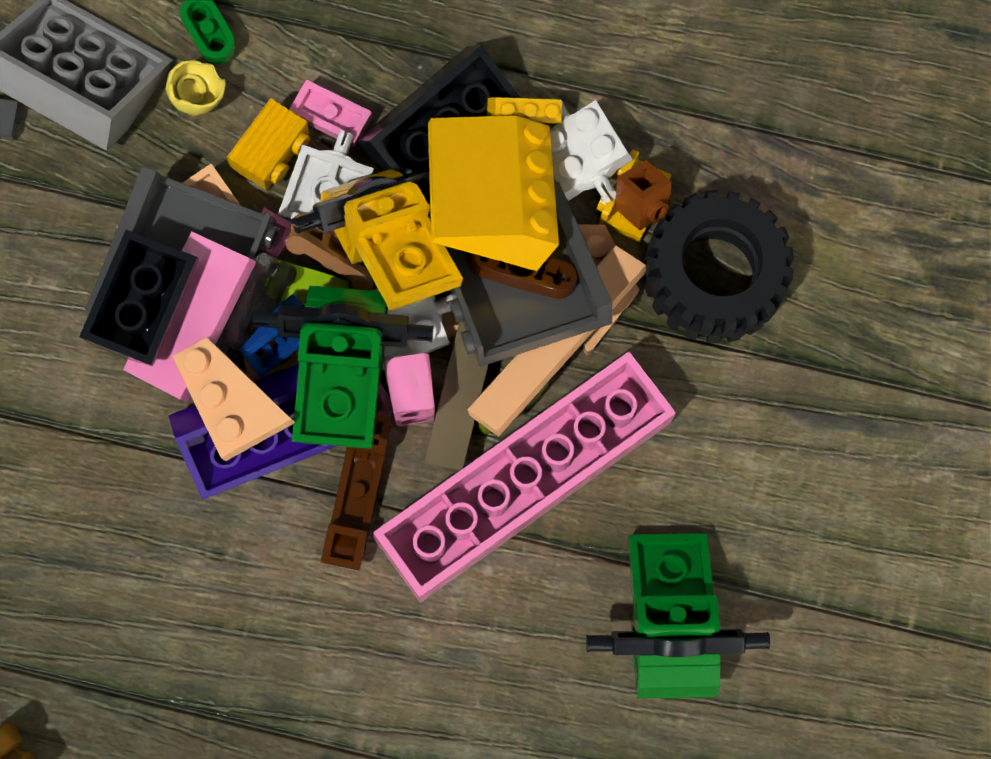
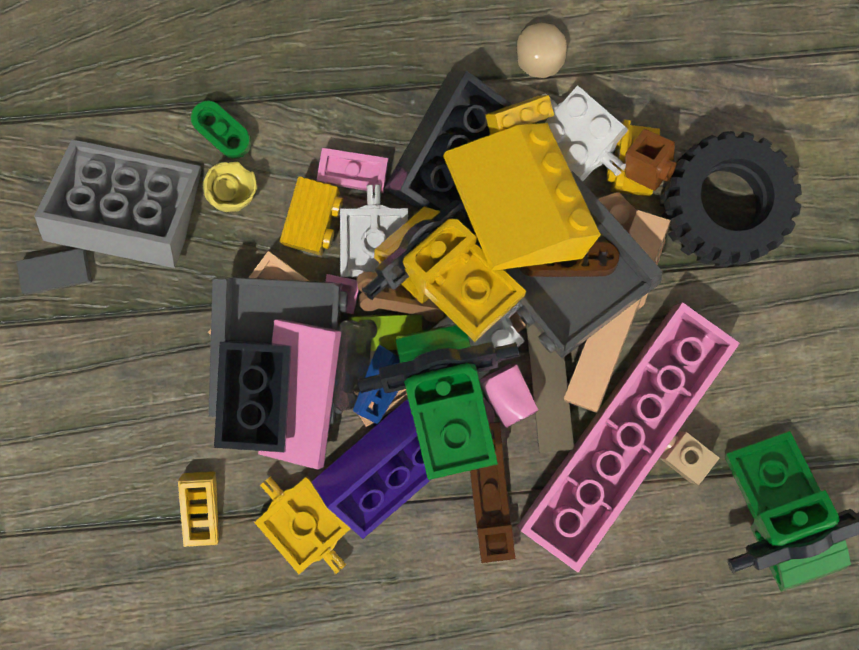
camera: 10 degrees left, 10 degrees up
light nougat wing [172,337,296,461] -> none
none -> yellow slope [178,471,219,547]
none -> yellow plate [254,476,351,574]
none -> tan hair [517,22,567,78]
none -> tan brick [660,431,720,485]

